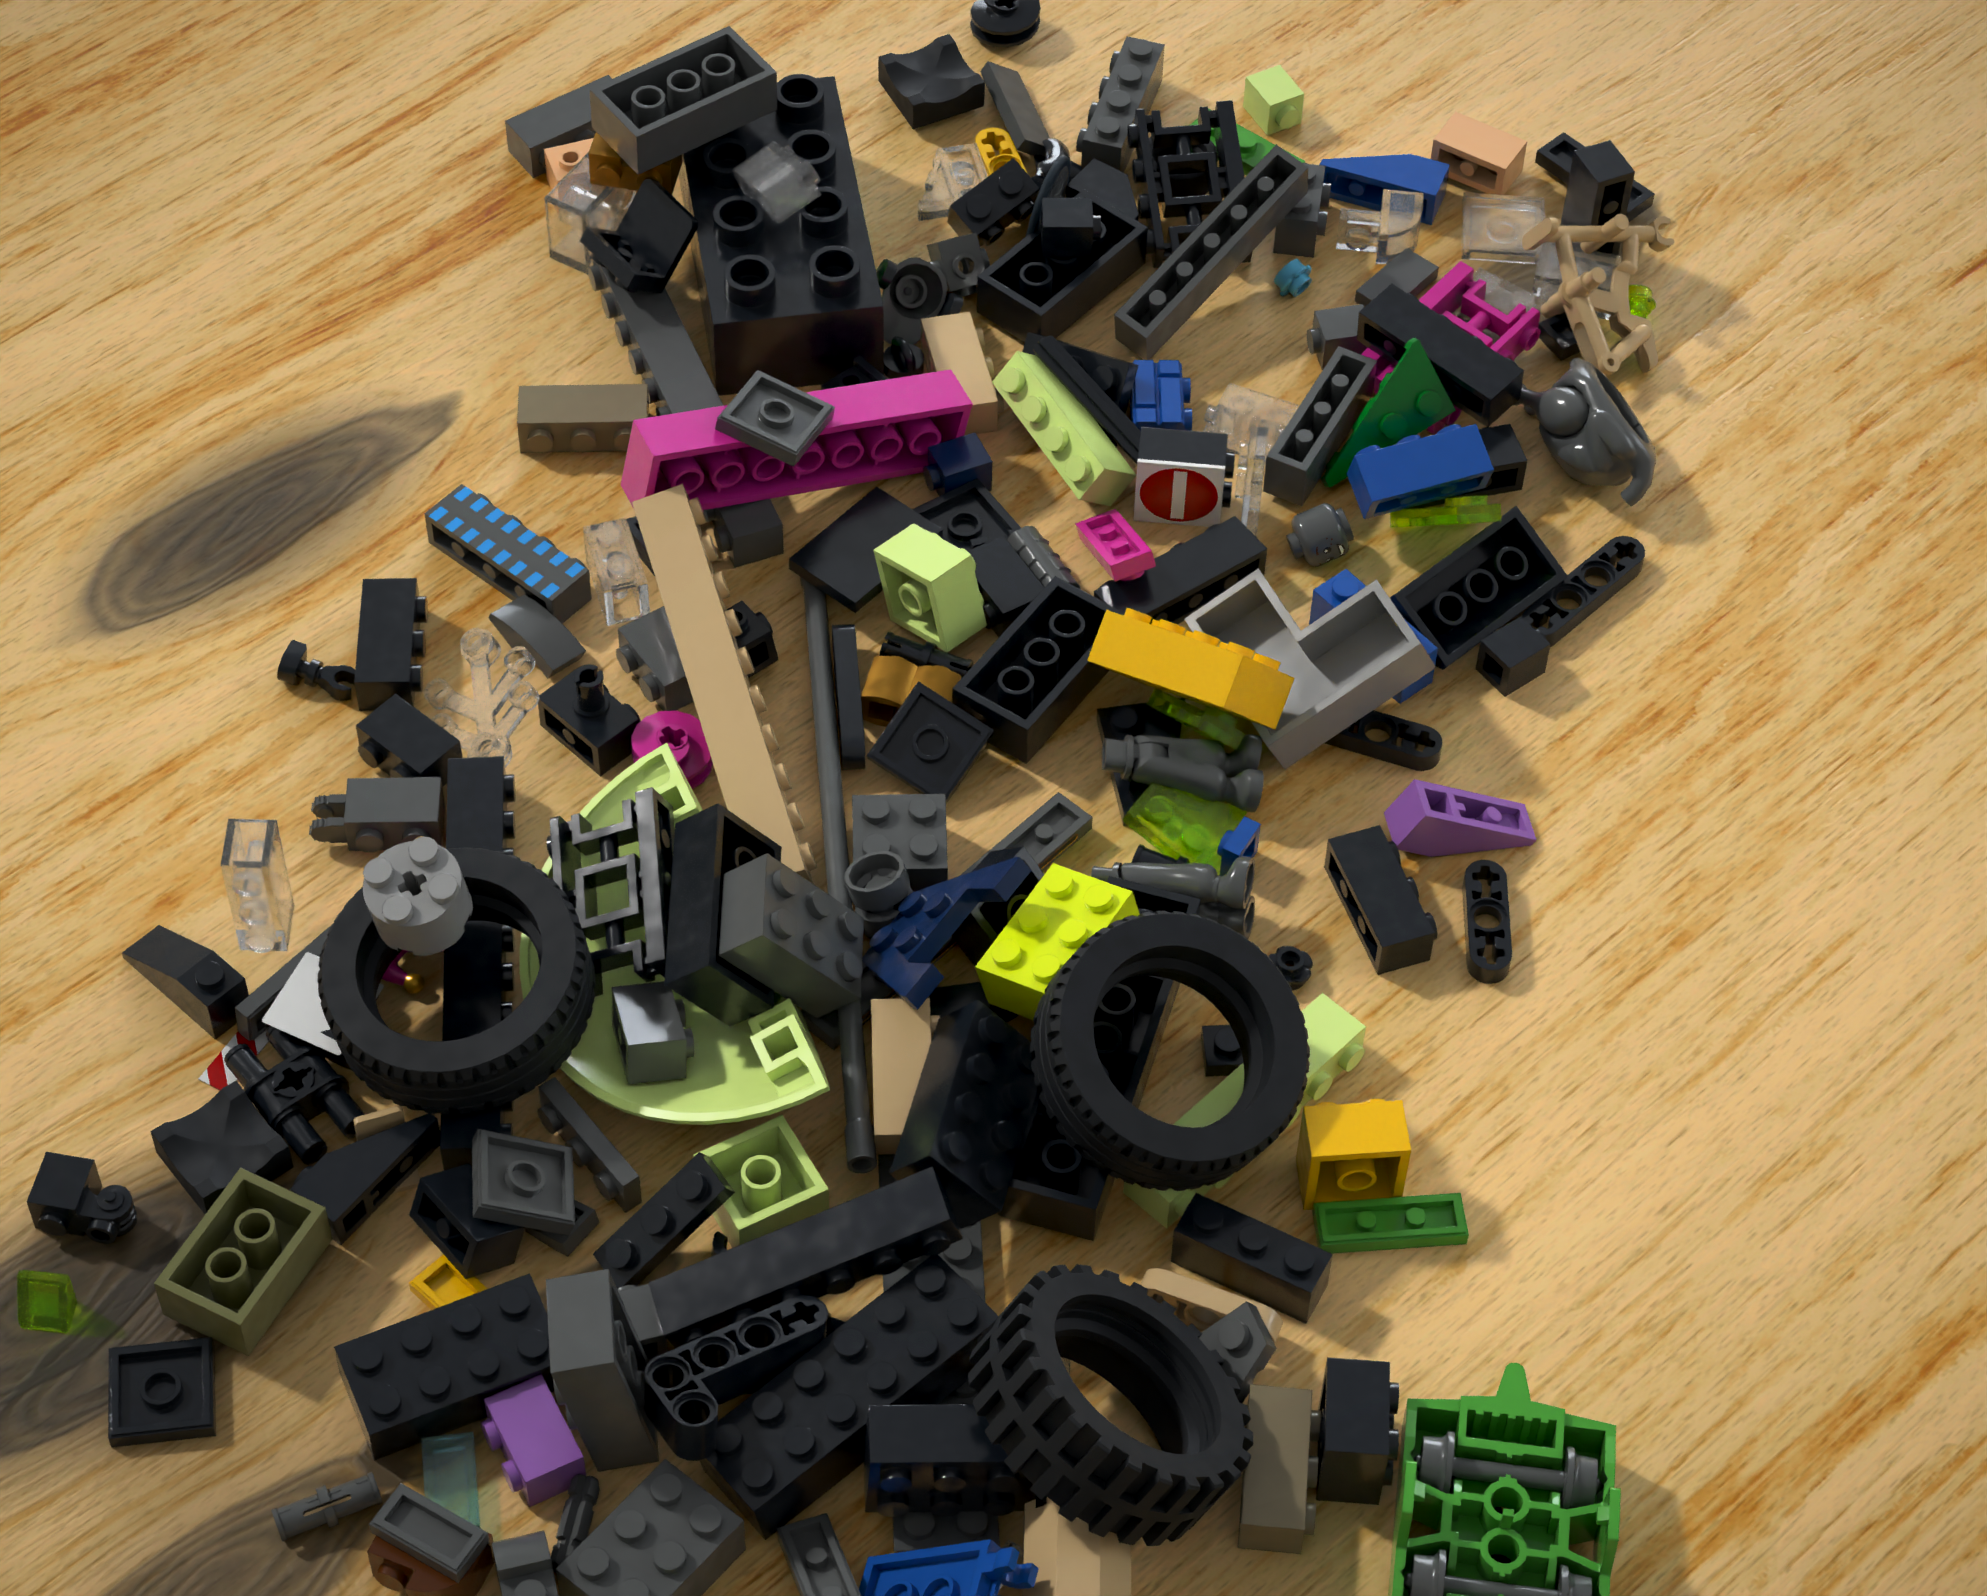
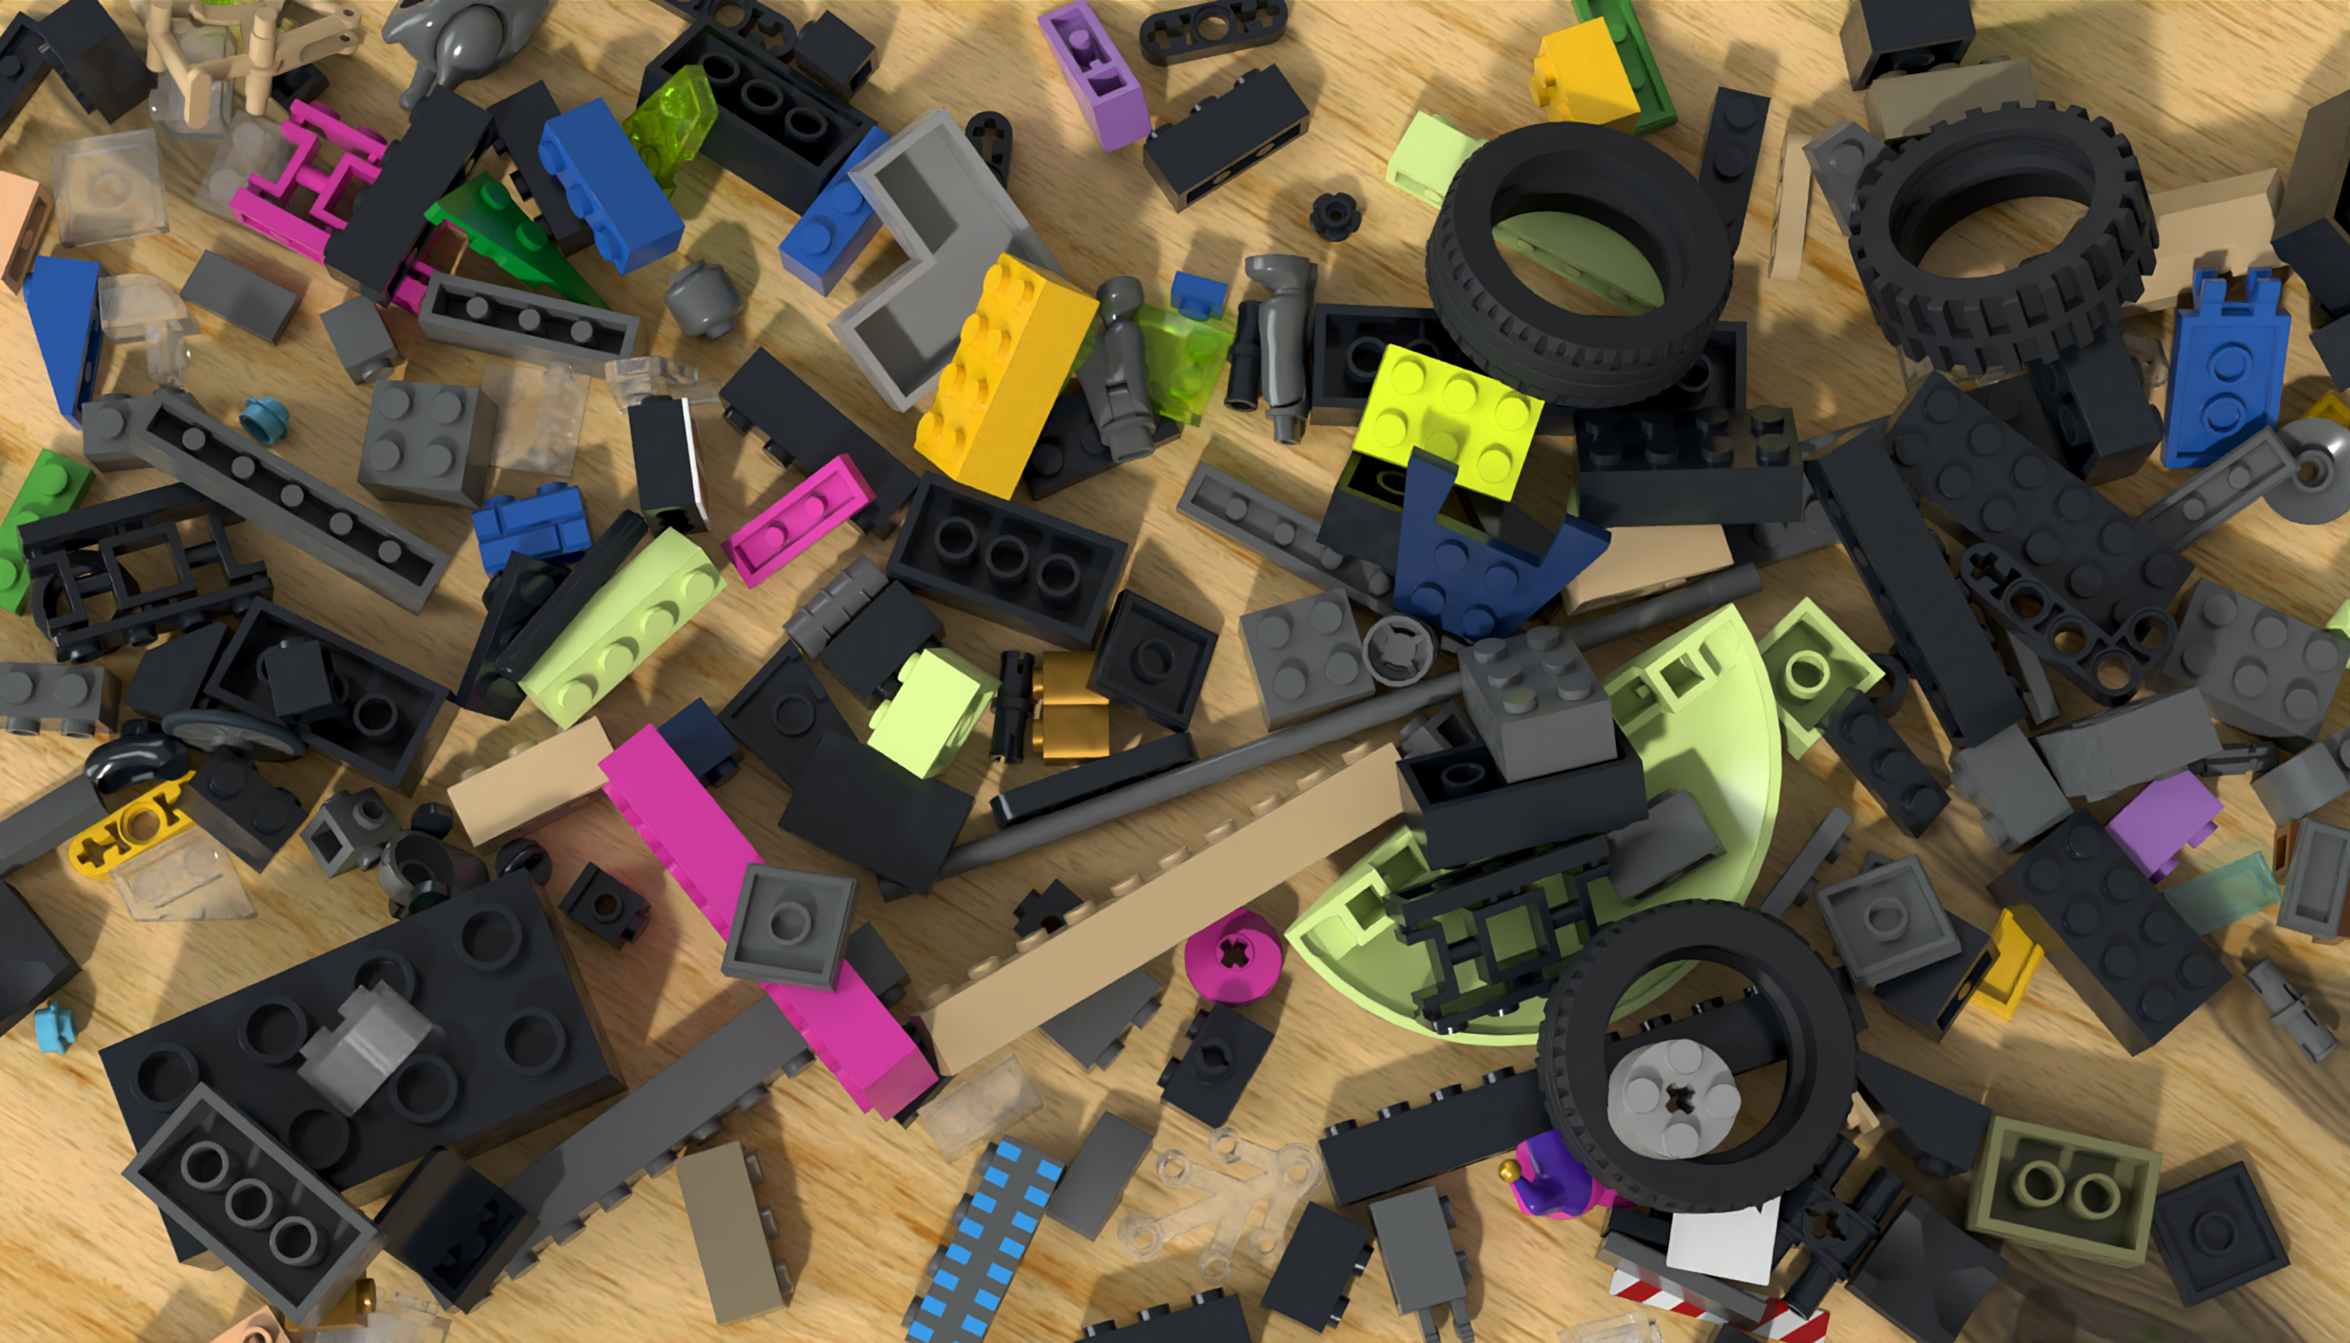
camera: 105 degrees left, 25 degrees up
none -> medium azure plate [34,1001,77,1056]
none -> dark grey brick [357,379,499,510]

